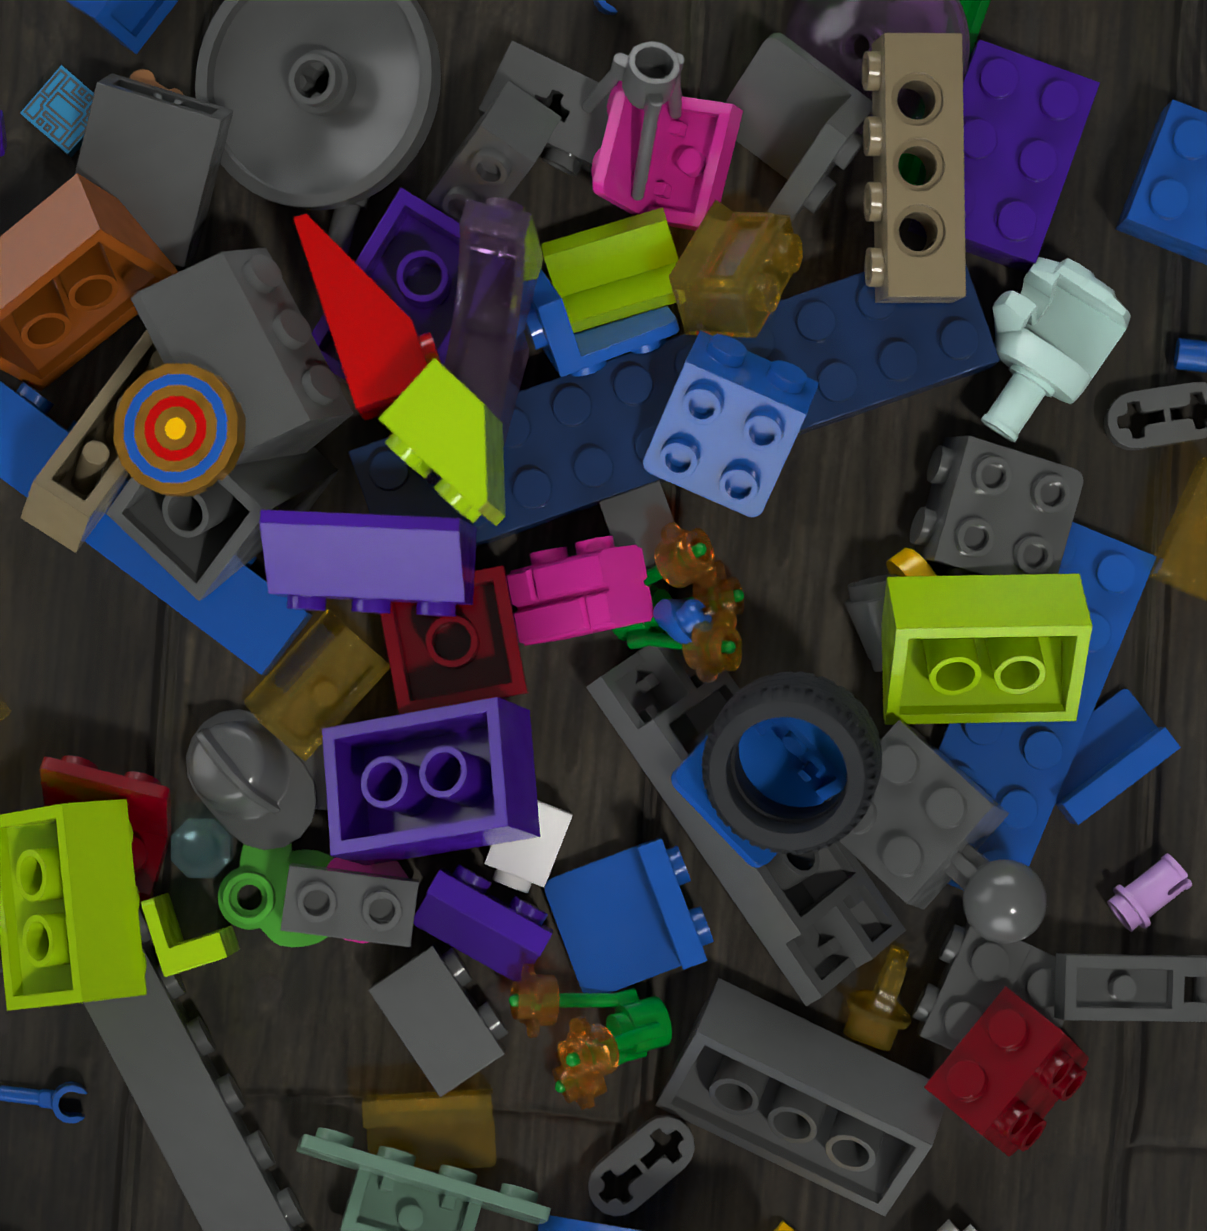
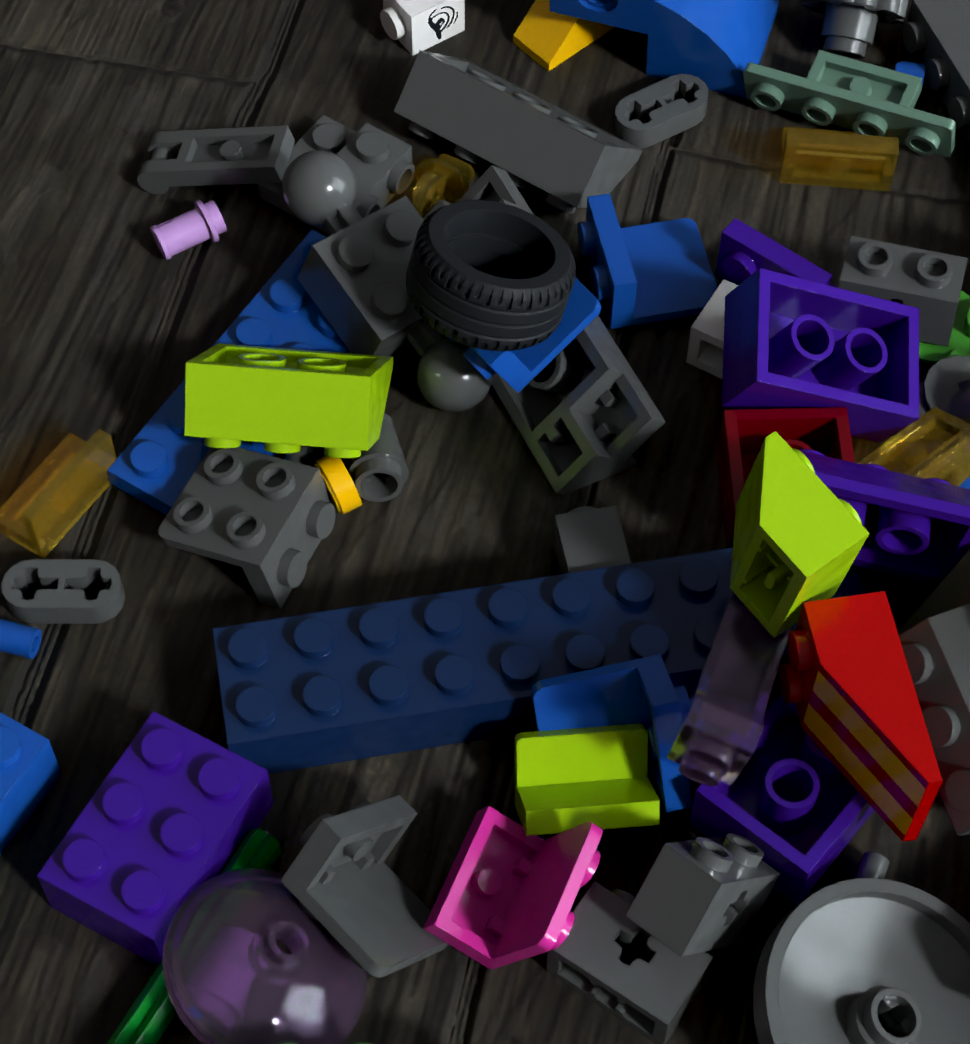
camera: 165 degrees left, 30 degrees down
dark grey brick [368,943,509,1097] -> none
dark pink brick [507,536,654,646] -> none
plant [509,963,672,1110] -> none
dark grey plant [582,41,685,201] -> none
clear orange plant [612,522,744,683] -> none
bracket [643,330,819,517] -> none
blue arm [653,599,712,645] -> none
clear yellow window [669,199,803,338] -> none
dark tan brick [862,33,966,303] -> none
dark red bracket [924,986,1089,1156] -> none
light aqua piece [981,257,1131,443] -> none
blue panel [1055,689,1181,825] -> none

